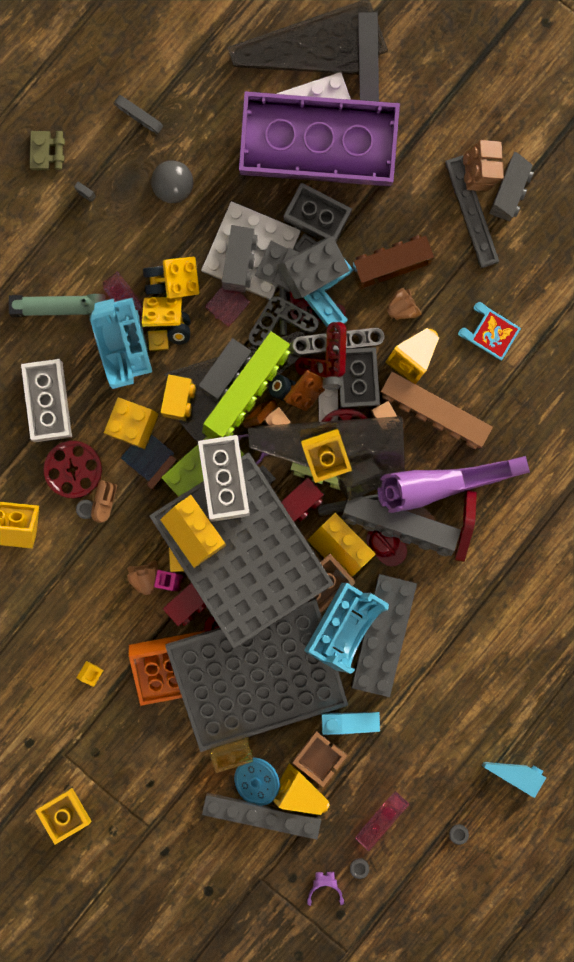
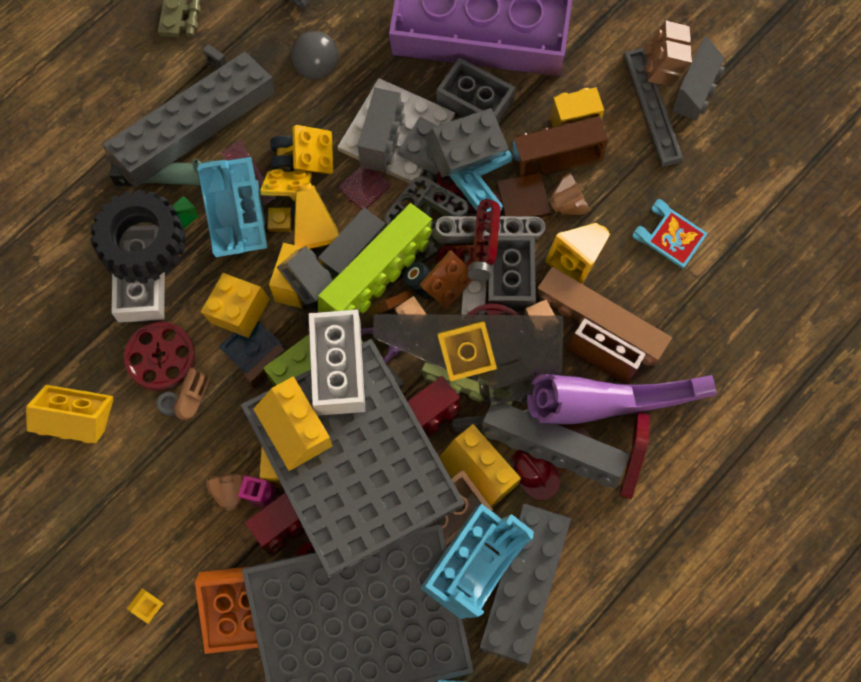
camera: 10 degrees right, 15 degrees down
none -> black tyre [90,190,186,284]
none -> dark grey brick [103,52,274,188]
none -> green slope [172,196,199,229]
none -> dark grey brick [276,246,333,305]
none -> yellow slope [293,183,339,249]
none -> reddish brown tile [497,173,551,218]
none -> yellow brick [550,87,604,128]
none -> reddish brown brick [567,318,646,384]

